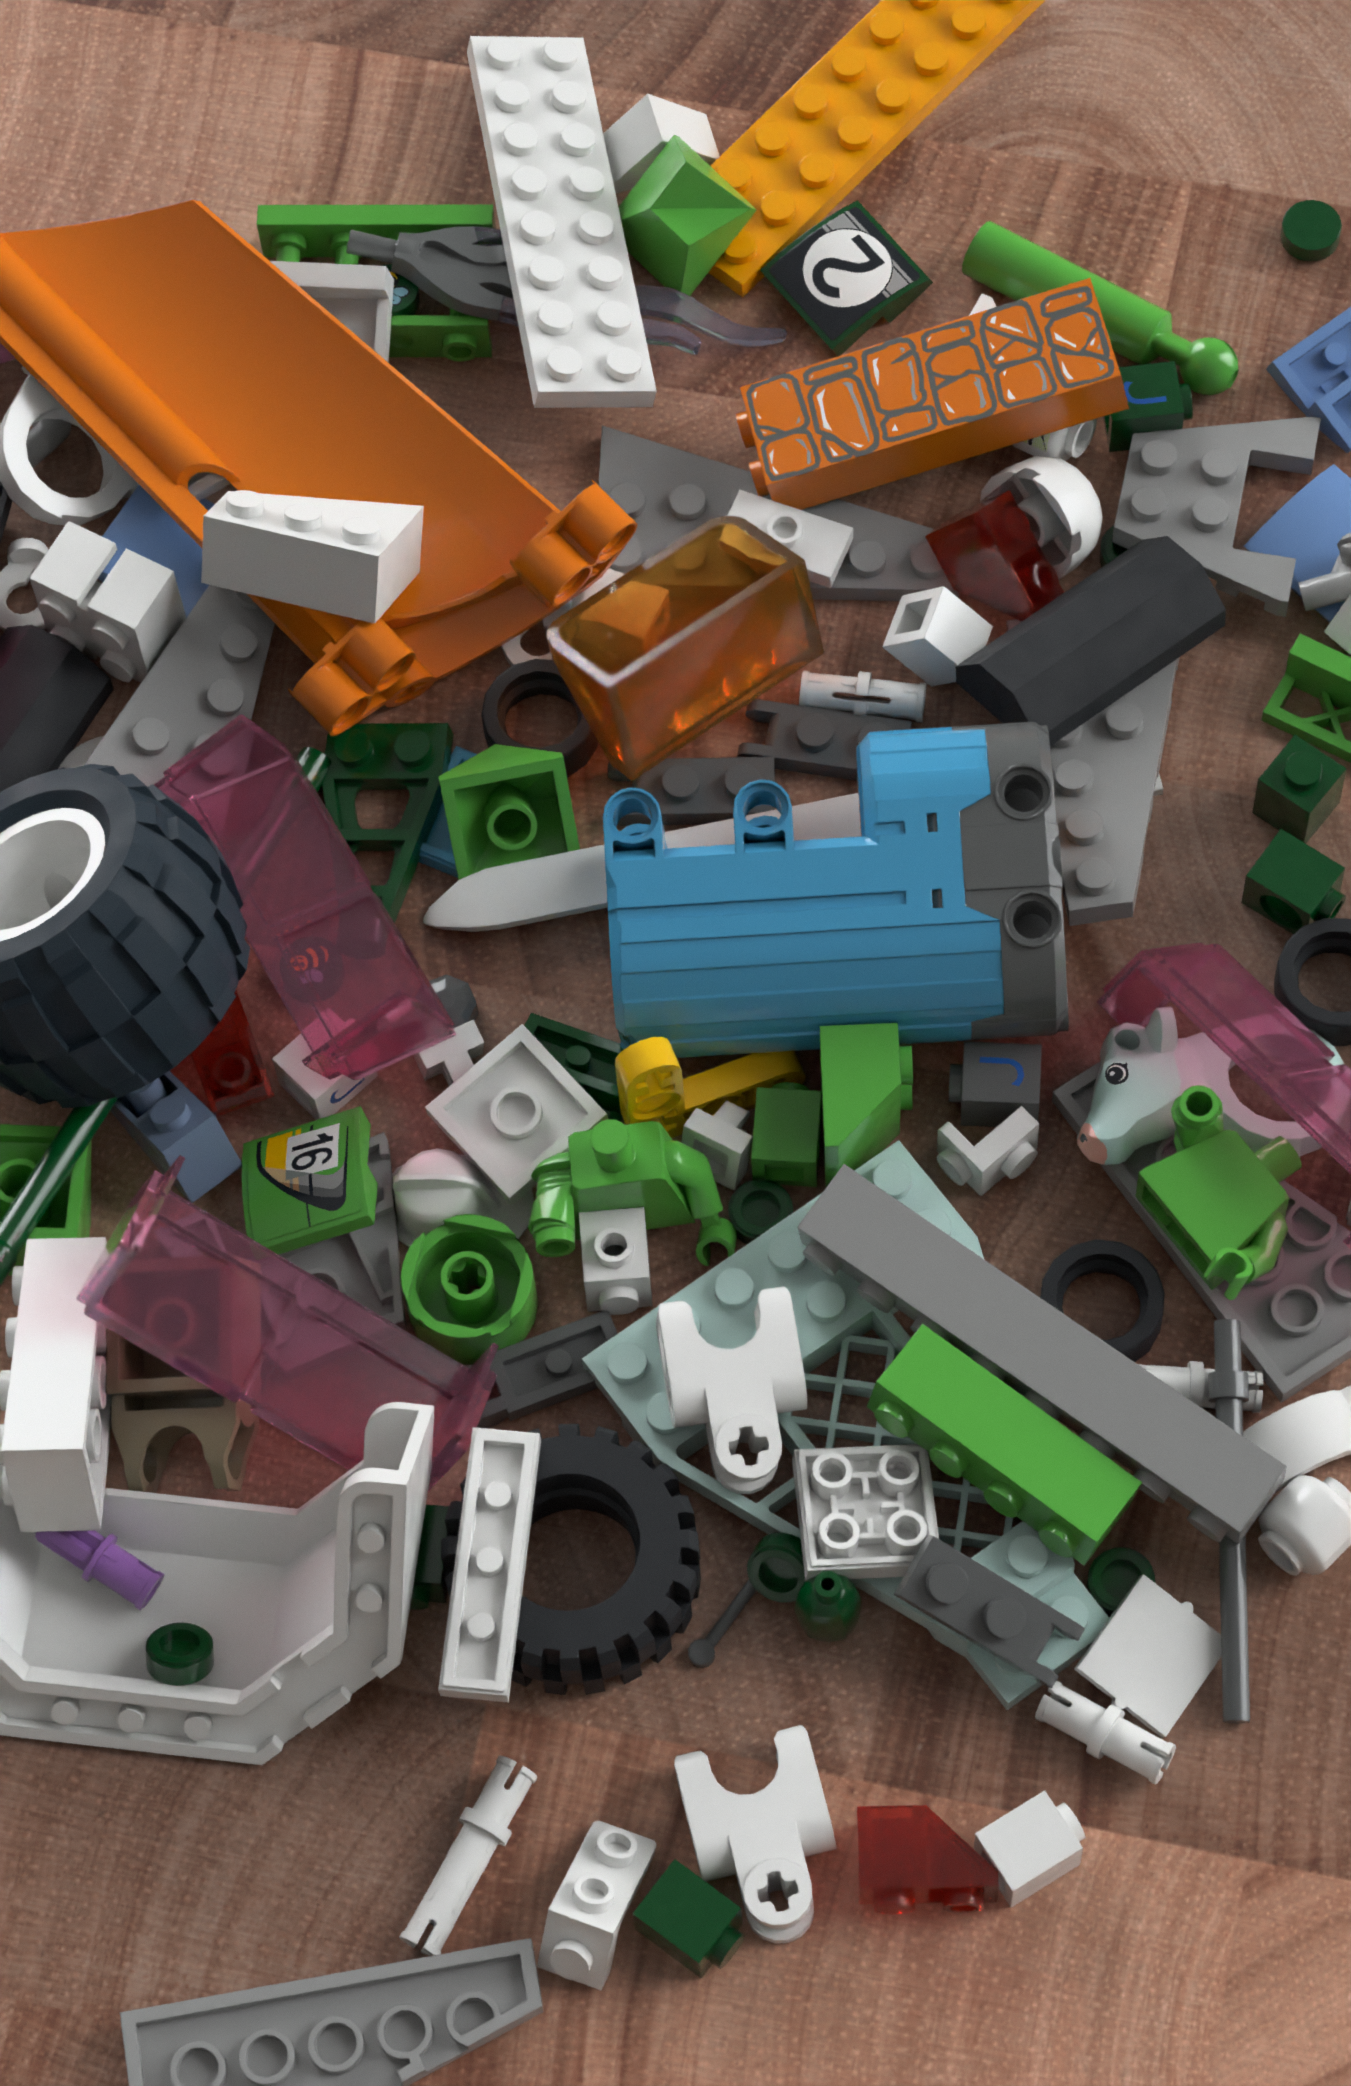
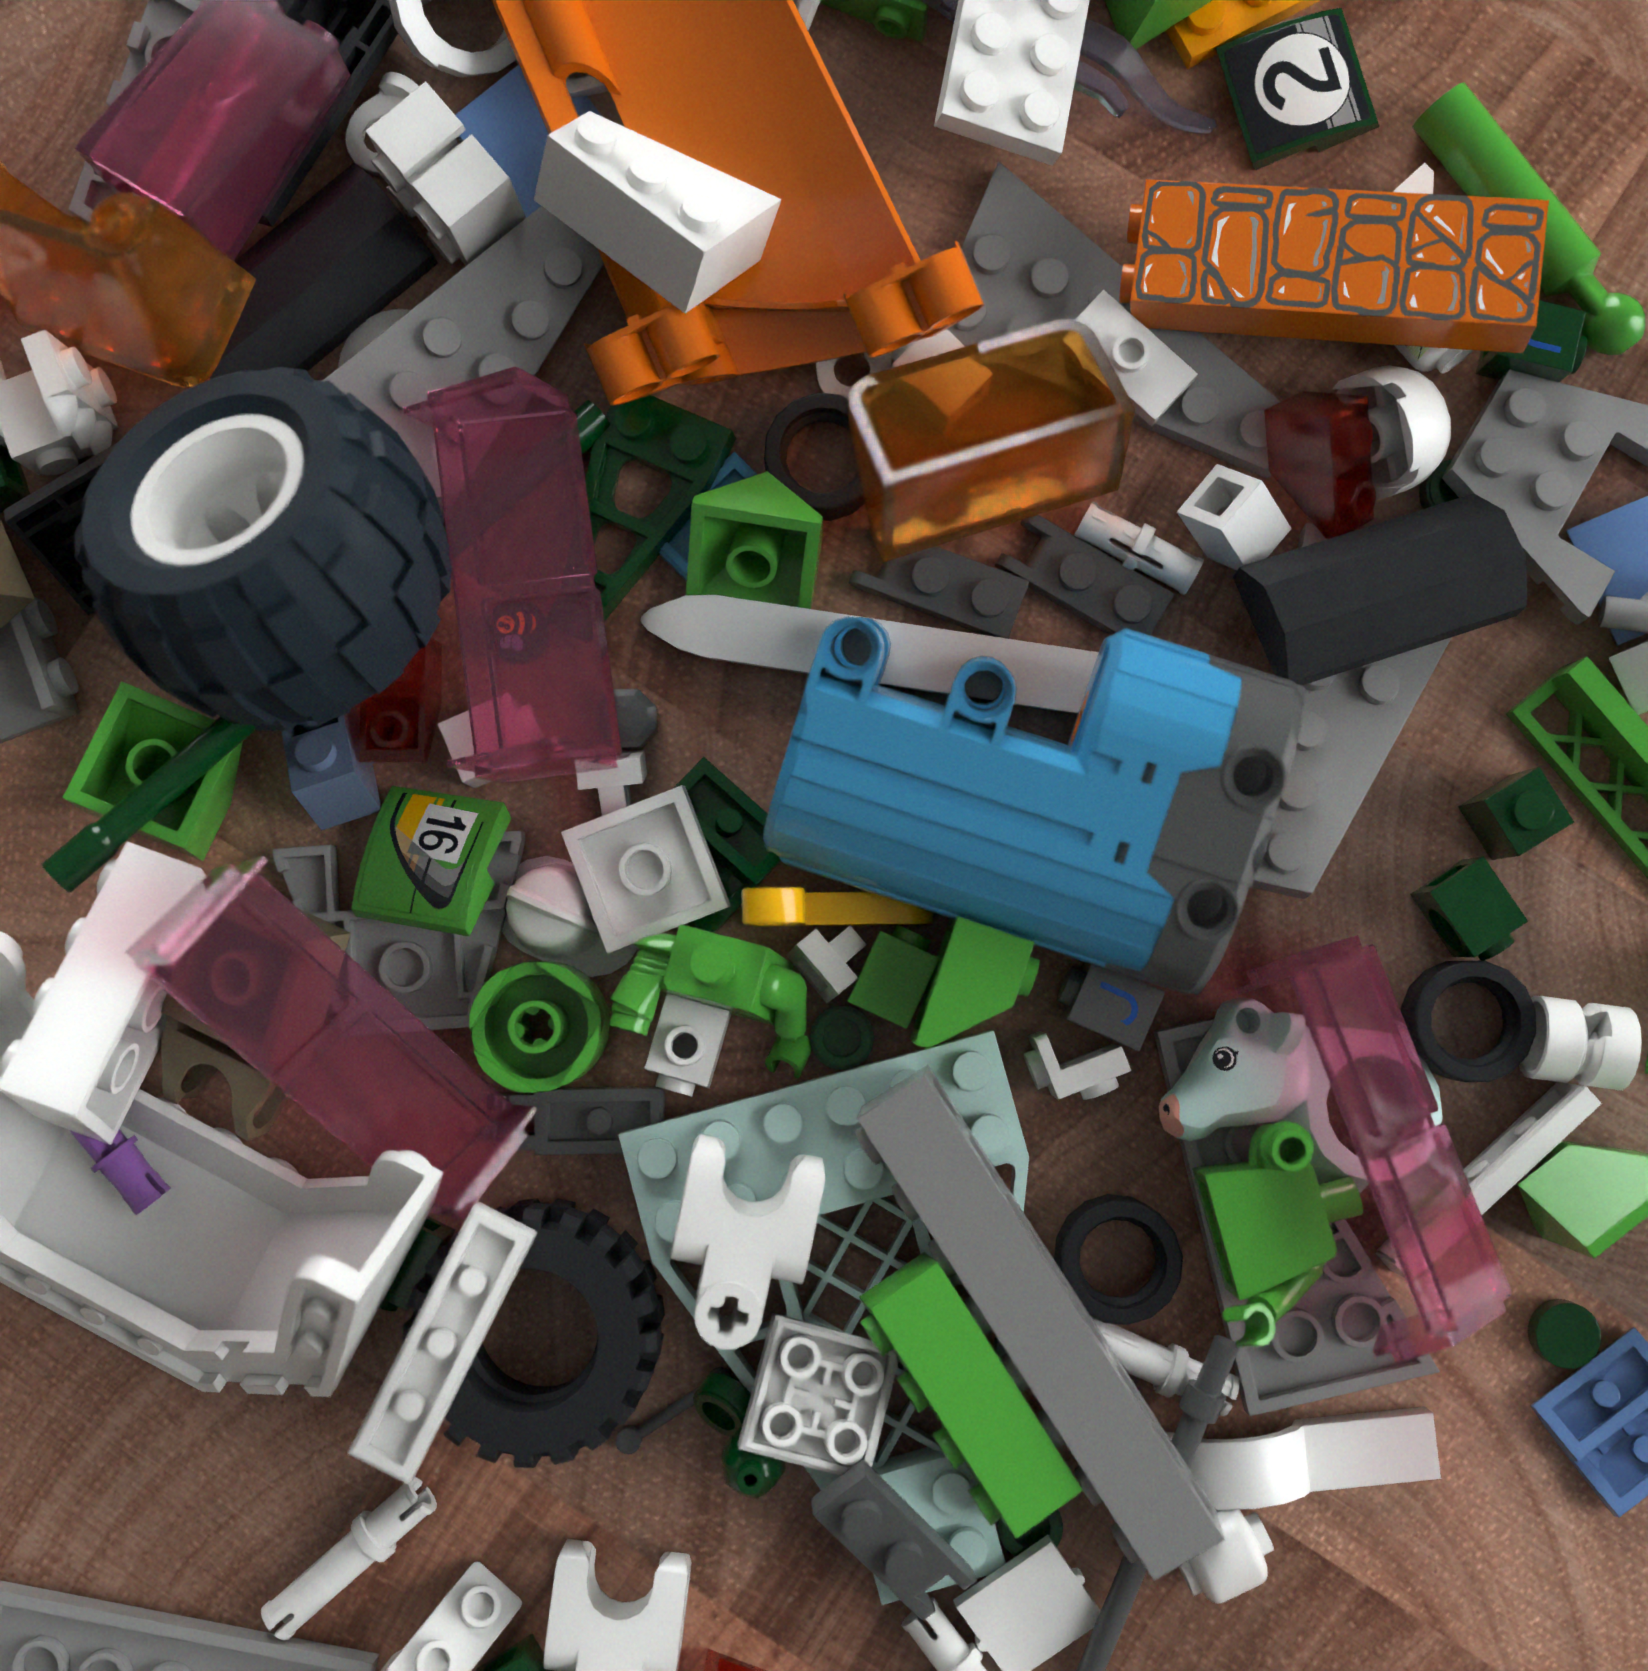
camera: 20 degrees right, 20 degrees up
dark green tile [146,1622,214,1686] -> none

